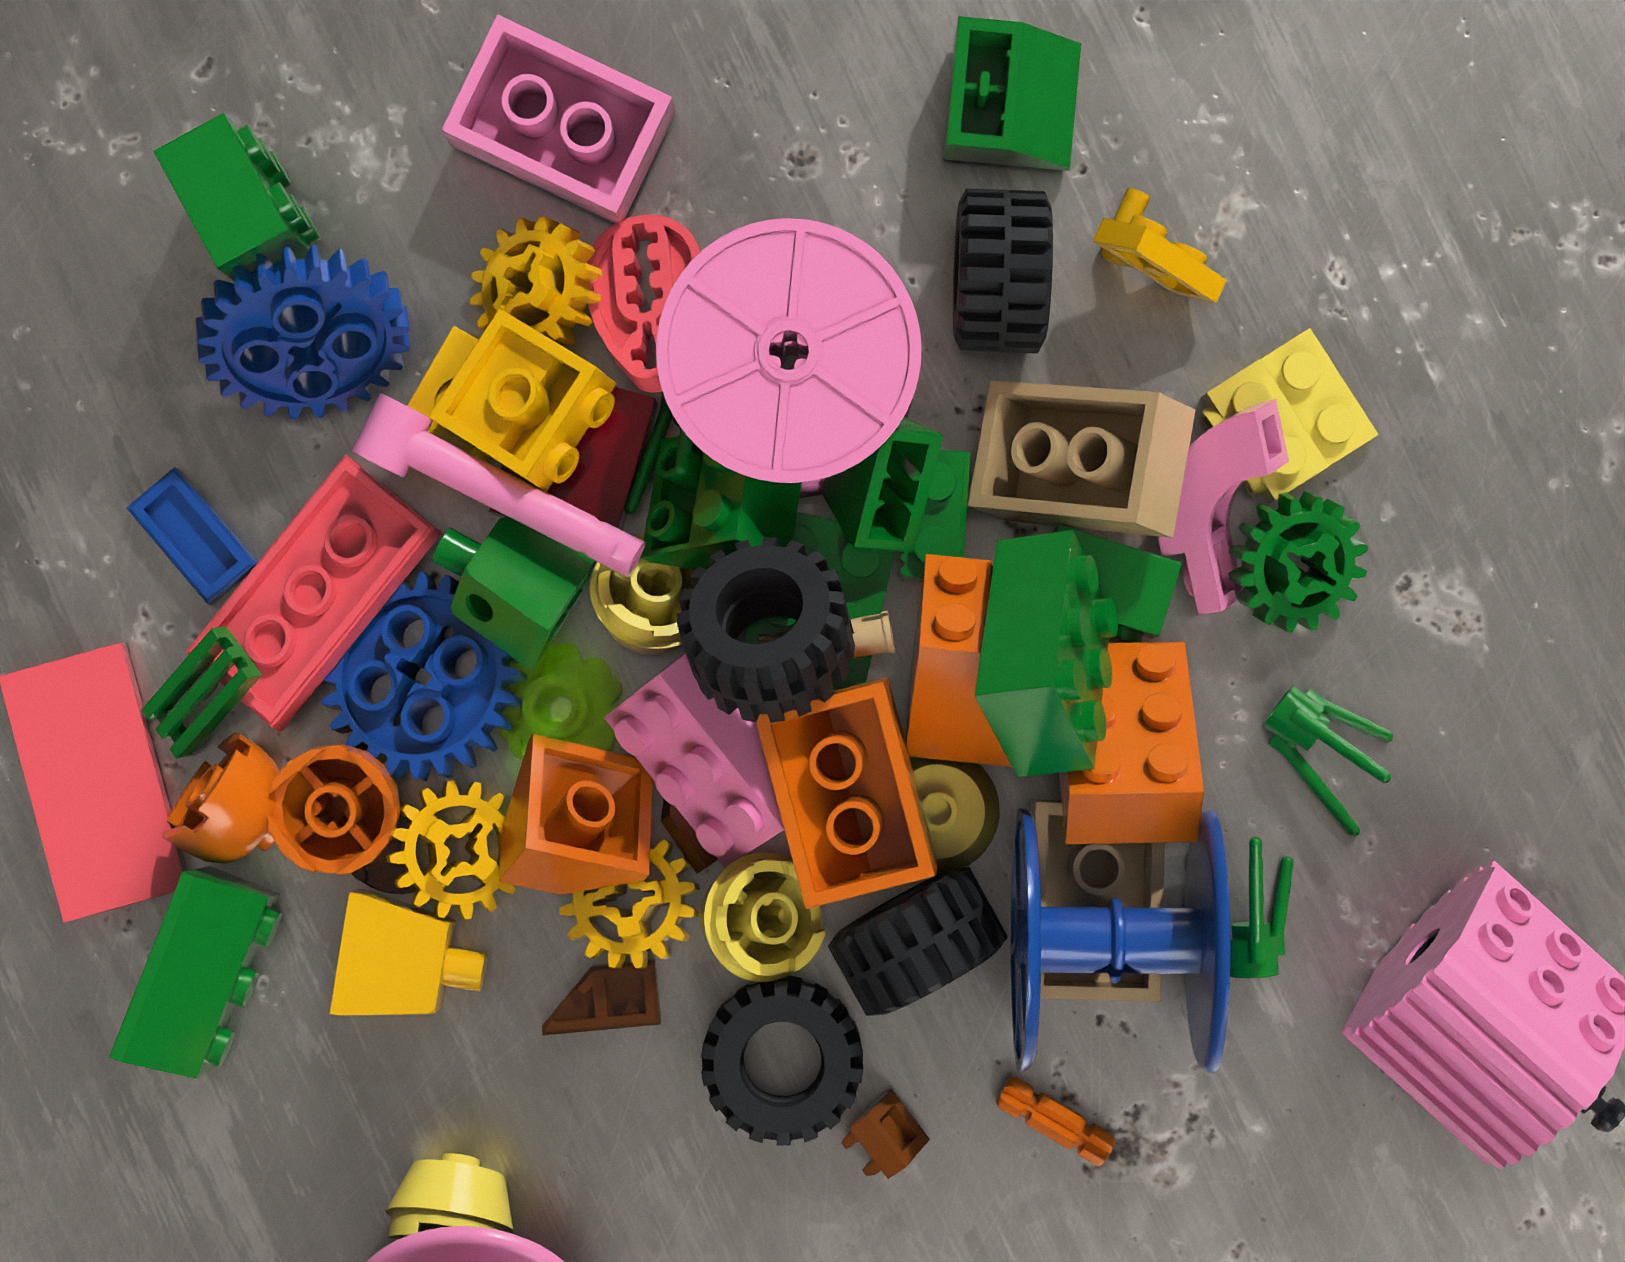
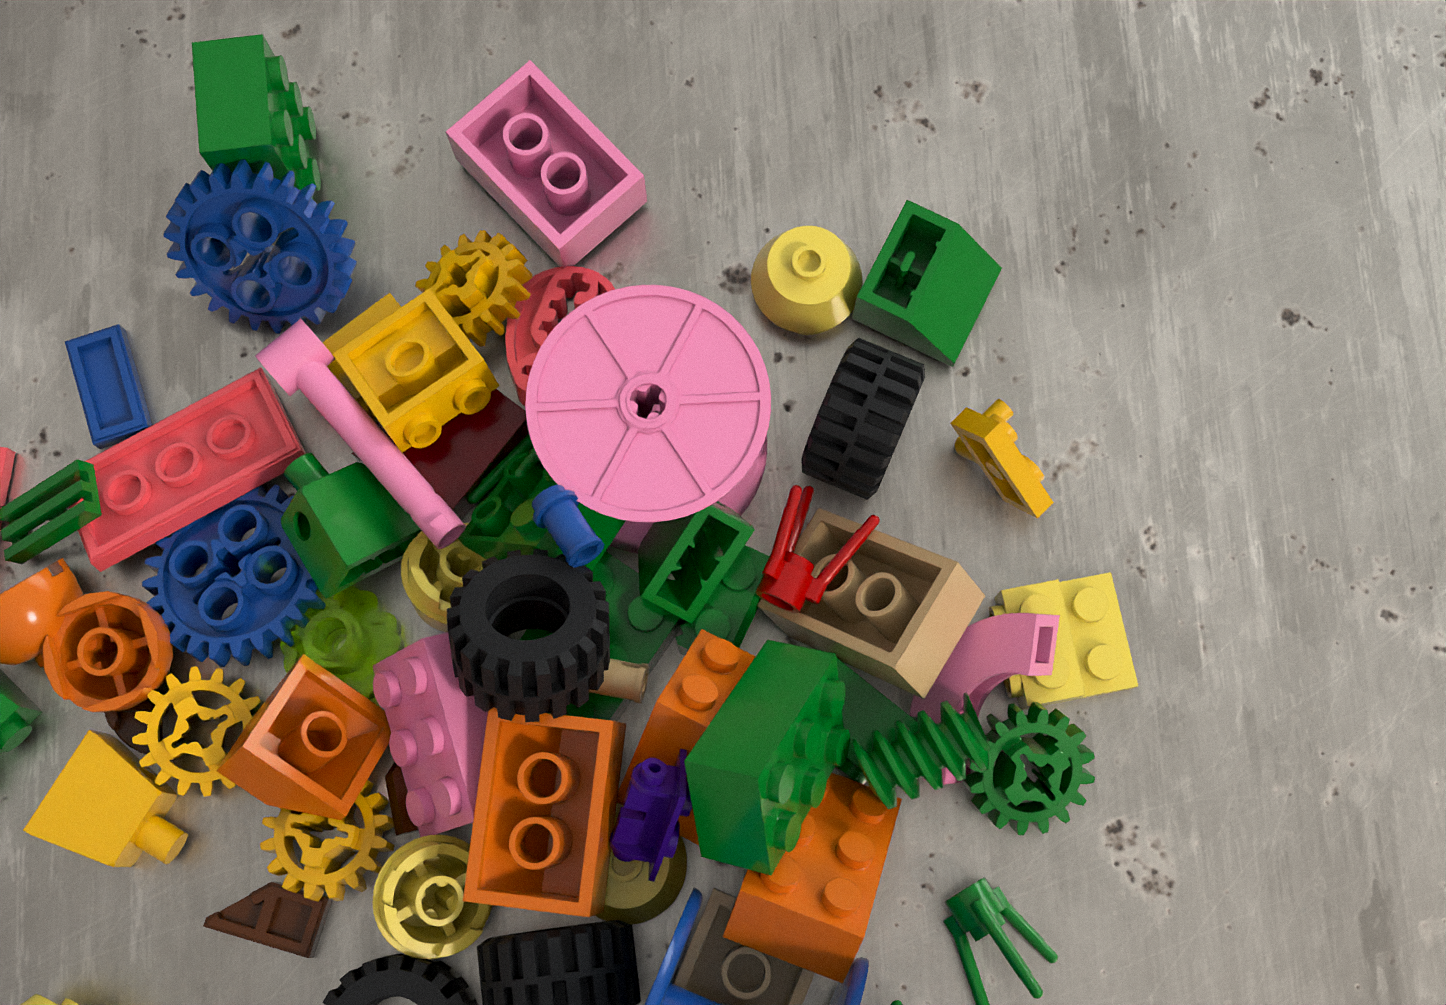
camera: 20 degrees right, 10 degrees down
none -> blue pin [532,485,604,568]
none -> dark purple hinge [609,749,692,882]
none -> light yellow cone [751,226,863,335]
none -> red plant [756,485,880,614]
none -> green piece [852,692,991,809]

